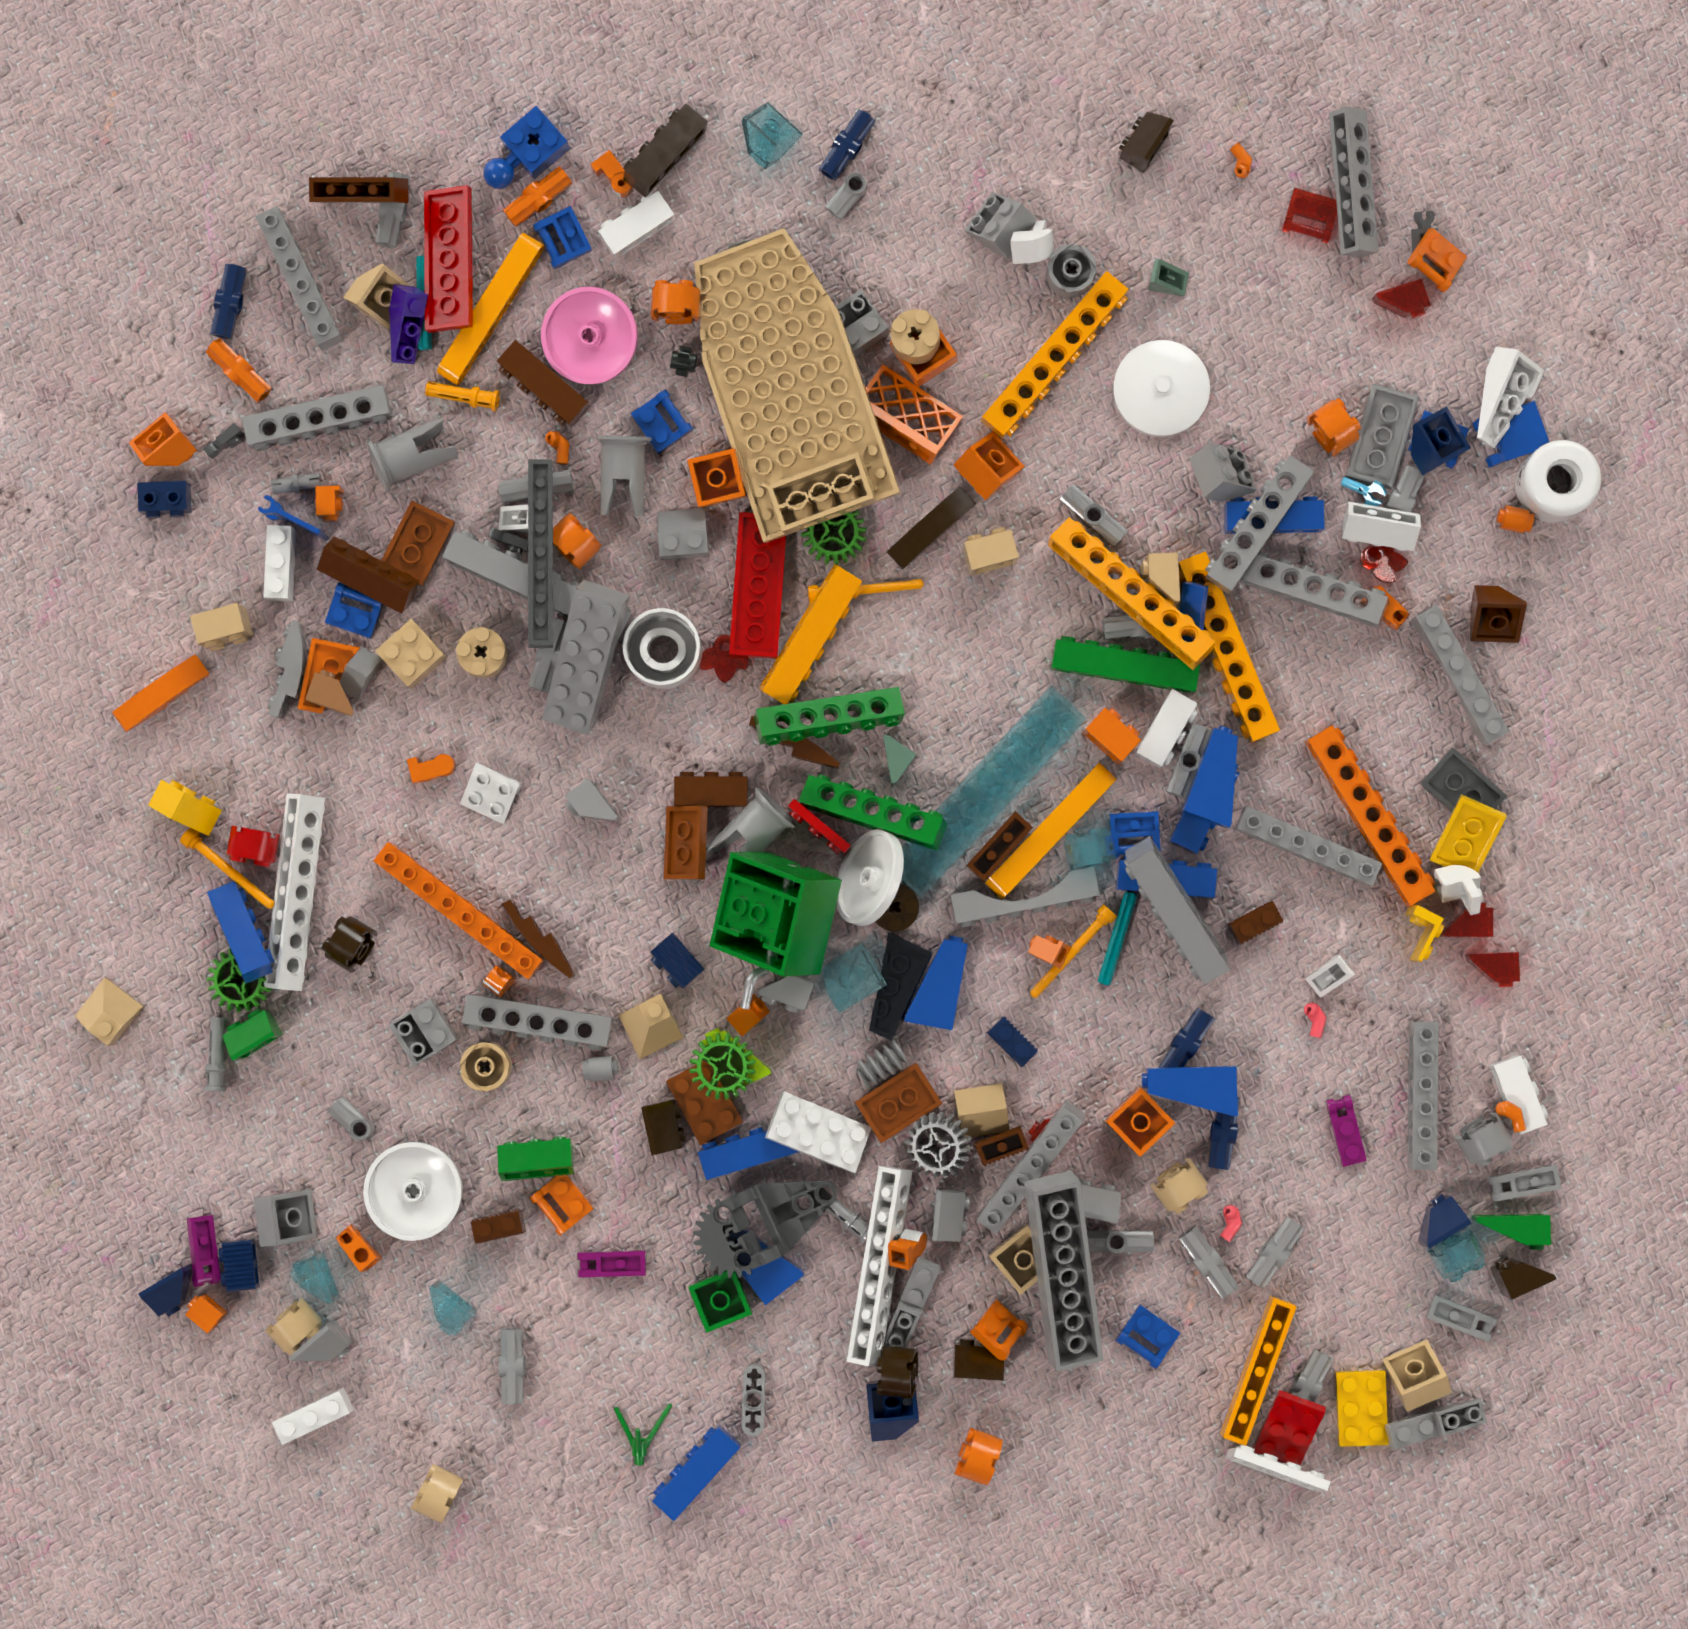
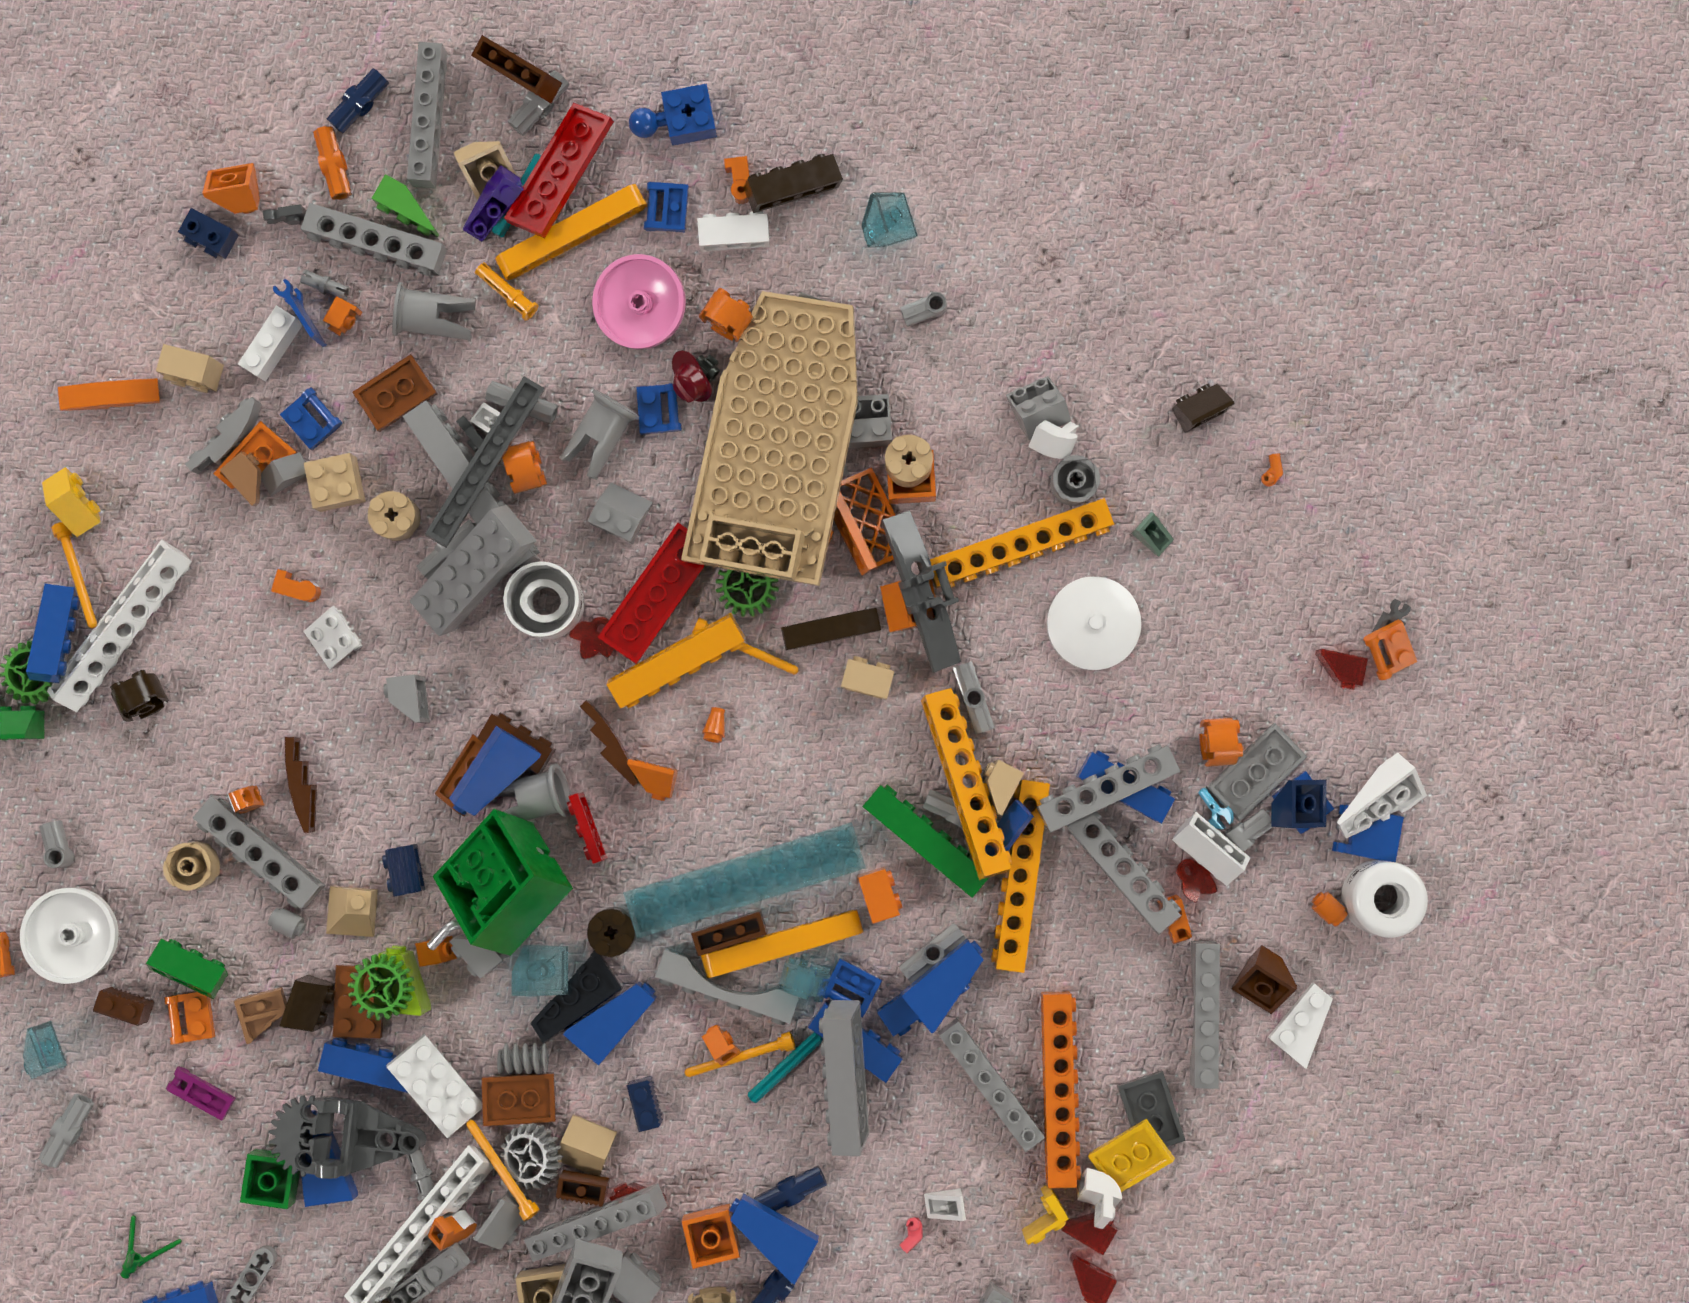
camera: 25 degrees right, 0 degrees up
red brick [226,825,280,867] -> none
reddish brown brick [316,536,419,614] -> none
orange brick [373,842,545,980] -> none
light grey slope [389,999,459,1066] -> none
reddish brown brick [497,339,590,428] -> none
orange piece [503,166,573,227] -> none
orange arm [545,431,570,465] -> none
orange brick [687,448,748,508] -> none
green brick [754,687,905,746] -> none
green brick [799,774,948,851] -> none
dark blue piece [819,109,876,181] -> none
white dish [836,829,904,926] -> none
sand green slope [883,735,916,785] -> none
white brick [1135,689,1198,768] -> none
light grey slope [1189,442,1257,502] -> none
reddish brown brick [1227,901,1283,945] -> none
clear red plate [1281,188,1337,244] -> none
light grey brick [1329,106,1378,258] -> none
none -> medium nougat wing [234,987,287,1044]
none -> bright green slope [372,174,439,237]
none -> blue slope [449,726,541,816]
none -> light orange piece [466,1120,540,1222]
none -> orange slope [627,759,679,801]
none -> dark red piece [672,350,712,403]
none -> orange cone [702,707,725,743]
none -> dark grey piece [881,510,961,673]
none -> white wing [1268,983,1333,1069]

